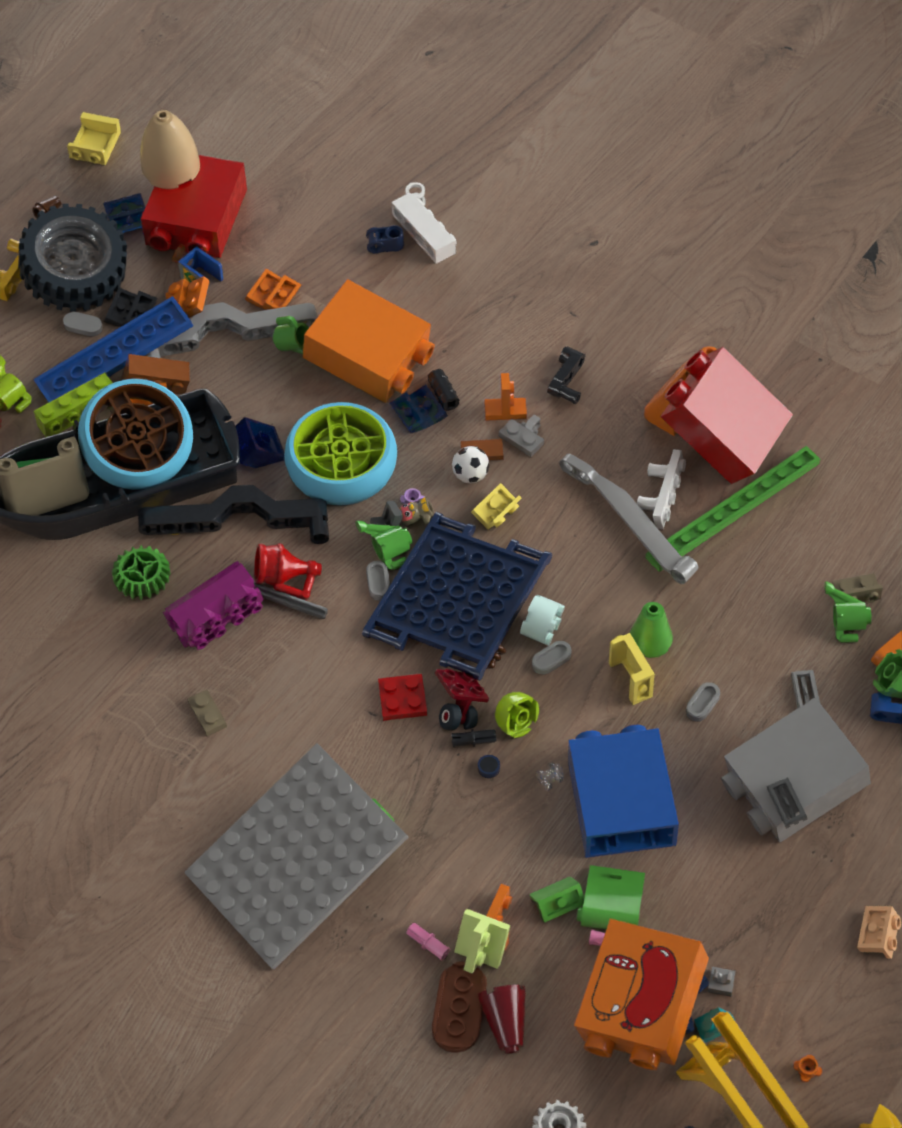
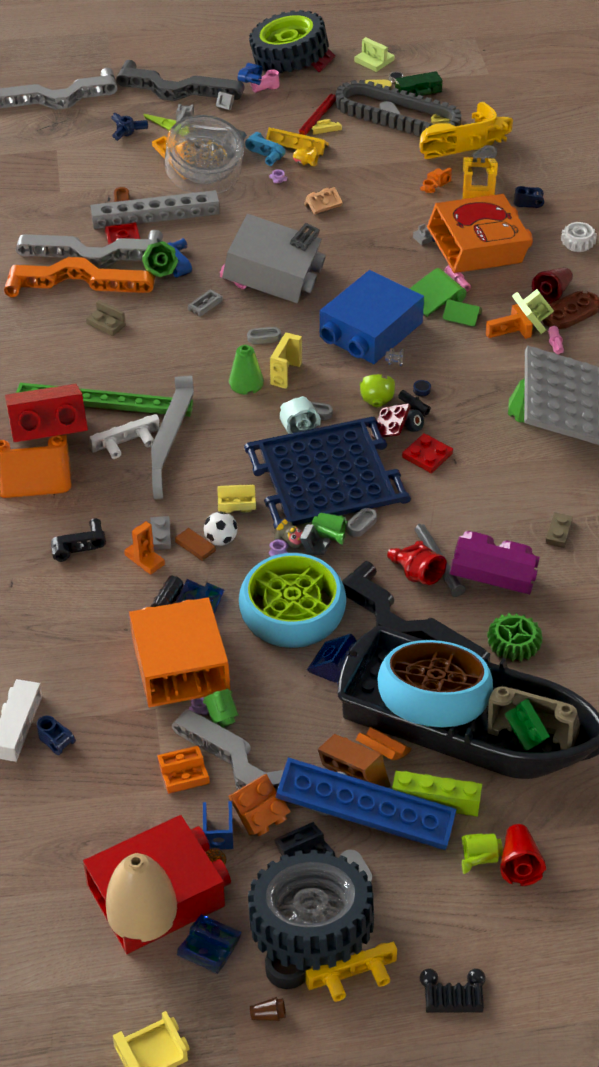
camera: 135 degrees left, 10 degrees down
bright green piece [824,581,872,643] -> none
none -> orange bracket [427,167,452,187]

